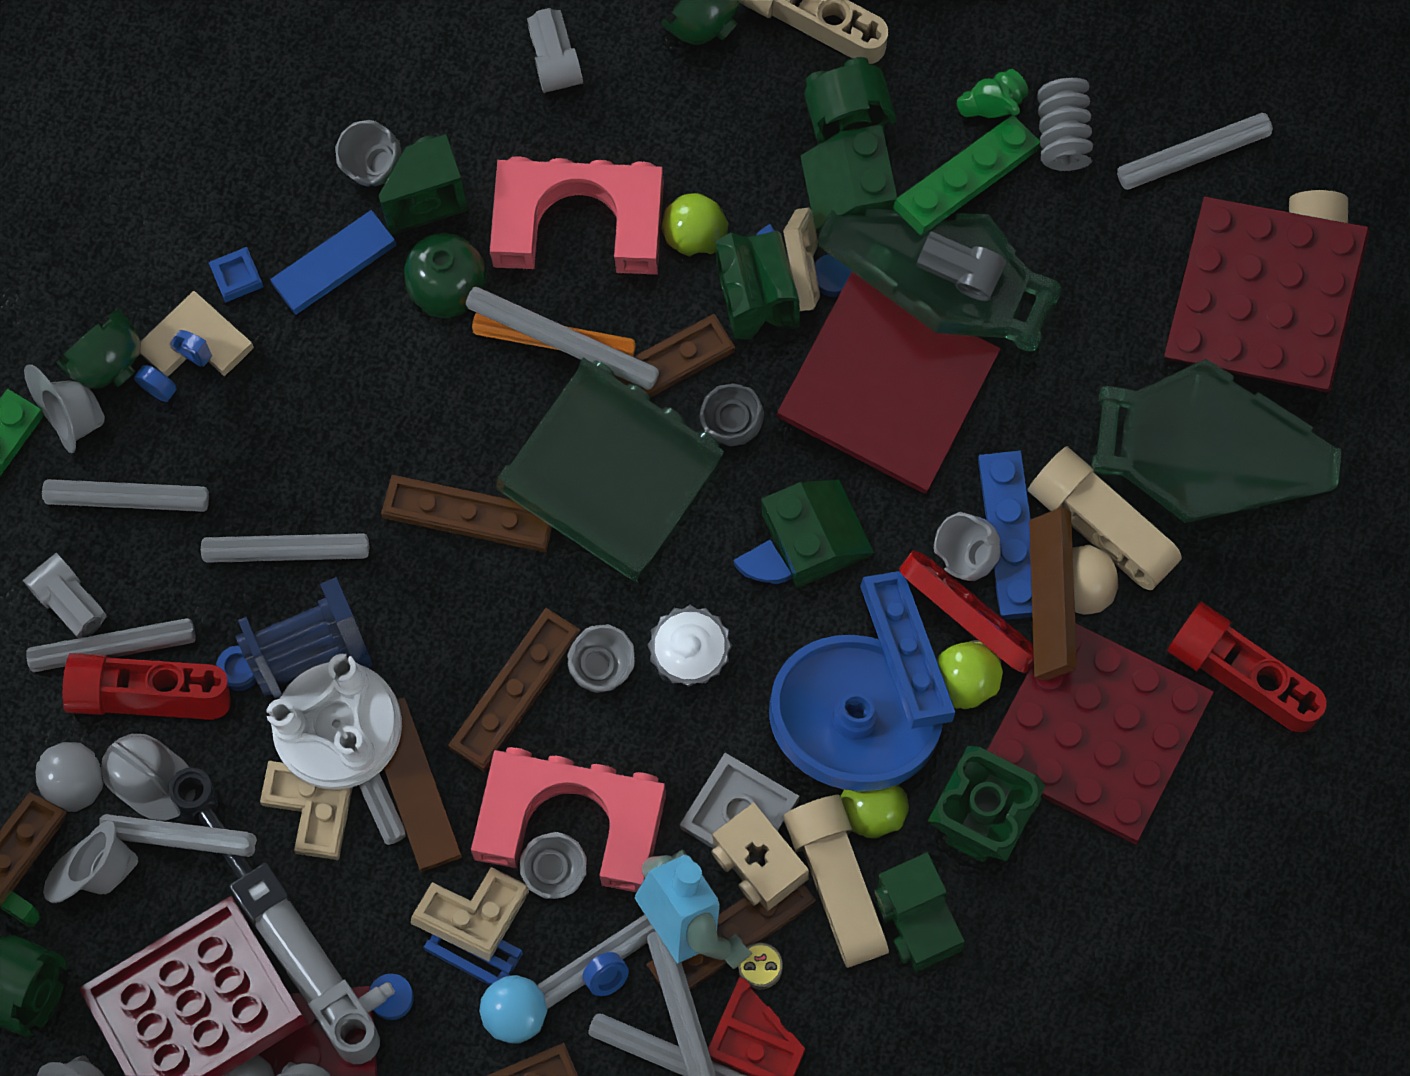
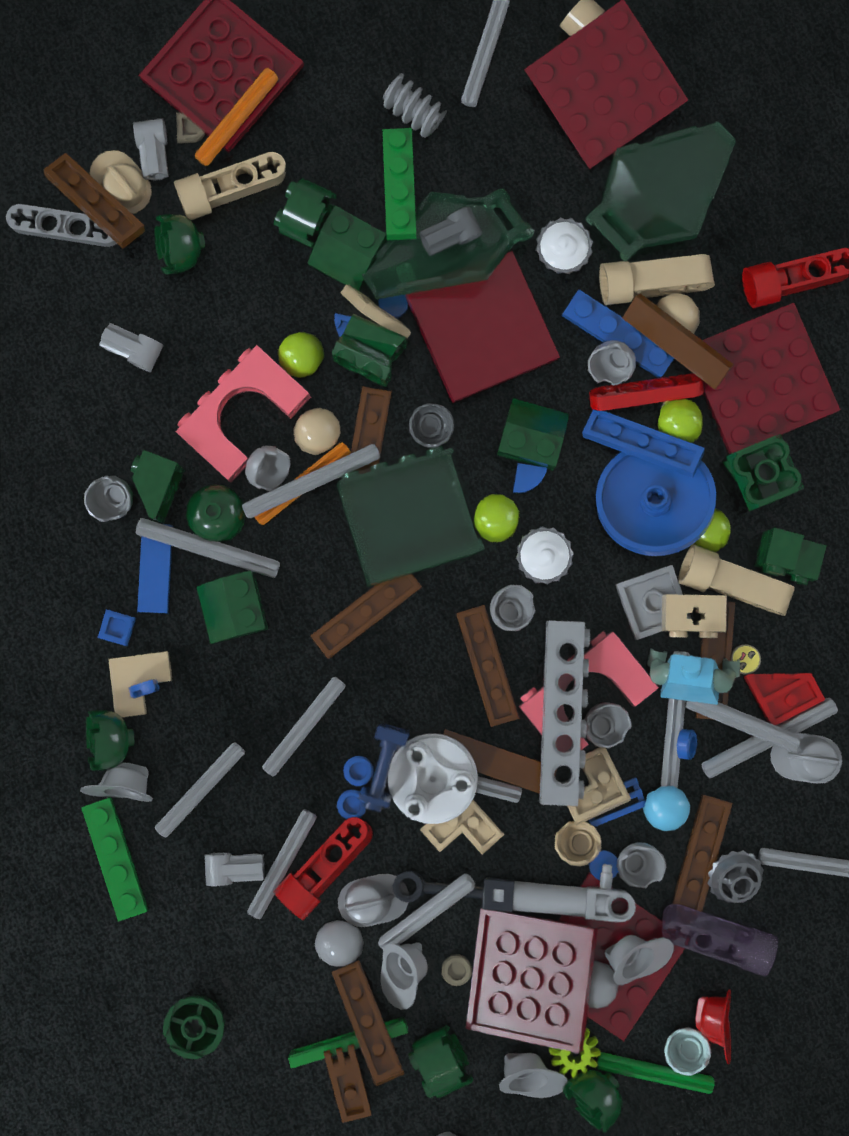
camera: 55 degrees left, 15 degrees up
blue tile [134,365,177,402] -> none
green animal [957,69,1028,118] -> none
none -> light grey axle [136,518,280,578]
none -> dark green slope [197,570,268,644]
none -> light grey hair [245,446,291,491]
none -> tan hair [293,408,341,455]
none -> dark tan tile [442,954,472,986]
none -> lime hair [474,494,519,542]
none -> white piece [536,217,593,274]
none -> light grey brick [539,621,590,806]
none -> tan hair [555,821,601,866]
none -> light grey hair [616,842,667,888]

